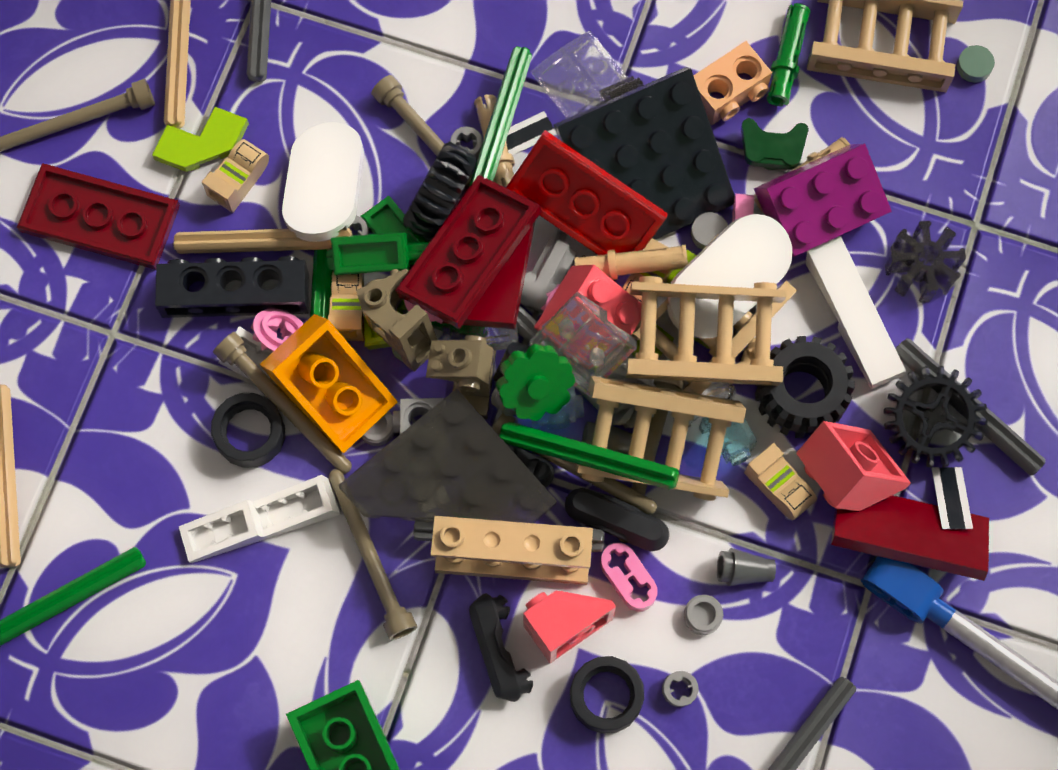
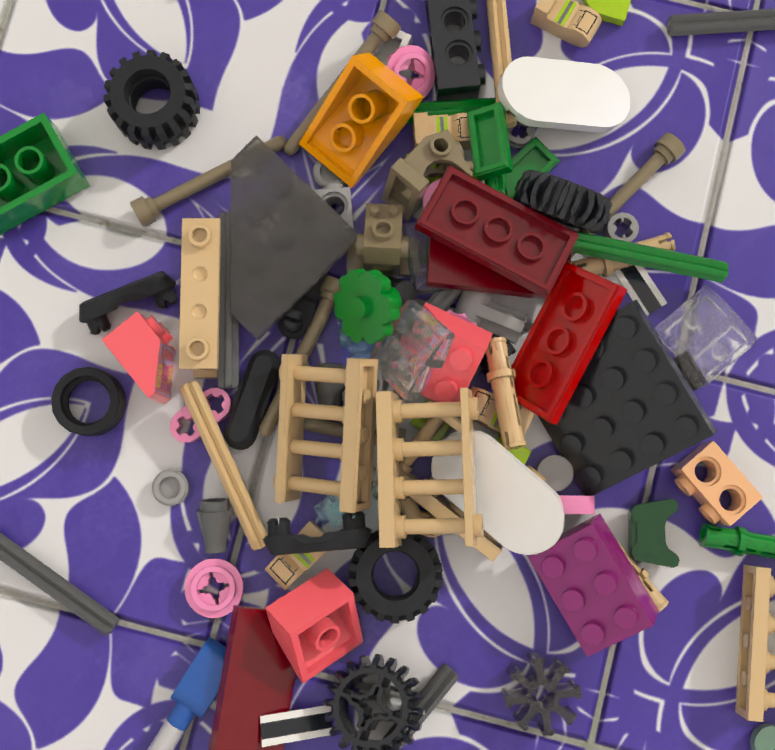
camera: 85 degrees right, 10 degrees up
white slope [179,475,342,563] -> none
black tyre [211,393,285,468] -> none
green axle [499,422,679,490] -> none
light grey bush [662,671,699,707] -> none
white slope [806,236,906,389] -> none
none -> black tyre [103,50,200,150]
none -> tan axle [180,380,268,550]
none -> bright pink gear [185,558,244,618]
none -> black piece [263,511,372,555]

